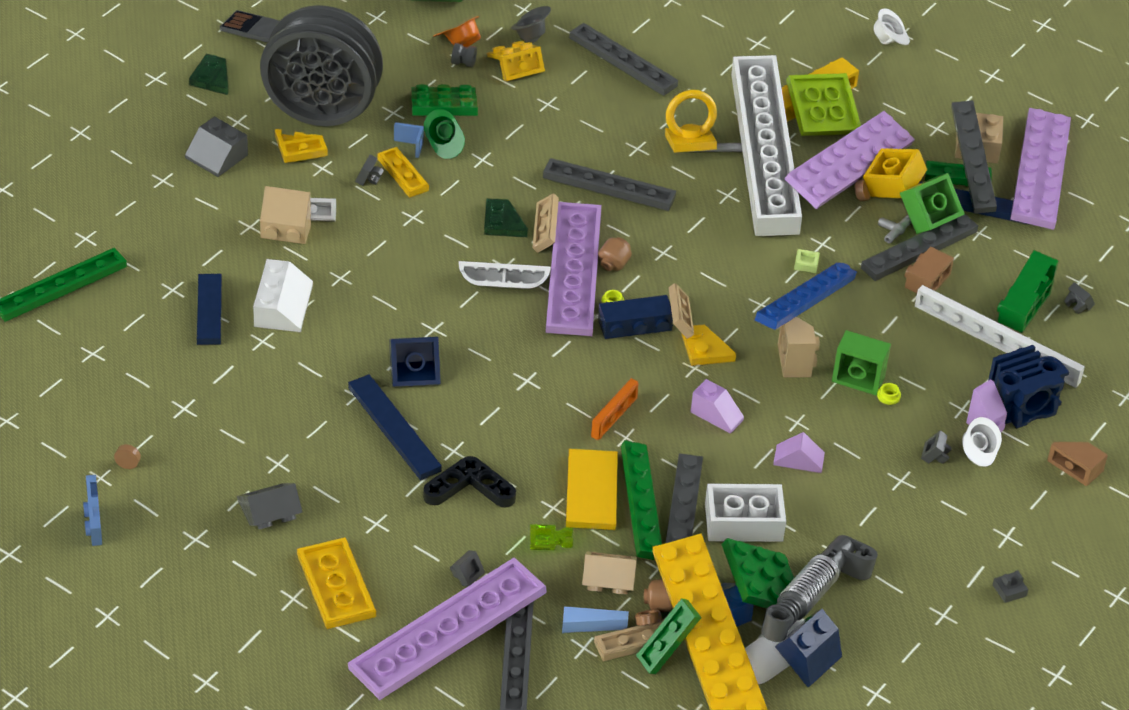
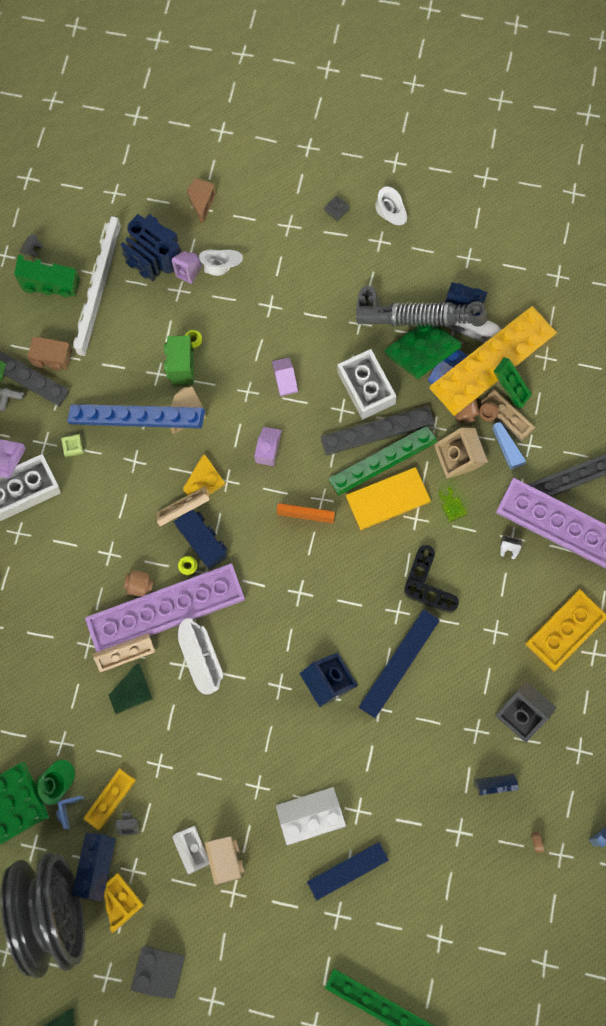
camera: 105 degrees left, 30 degrees up
dark grey plate [543,158,676,211] -> none
dark grey tile [921,430,952,464] -> none
none -> dark blue brick [71,832,116,902]
none -> white piece [375,187,407,225]
none -> dark blue slope [473,774,519,795]

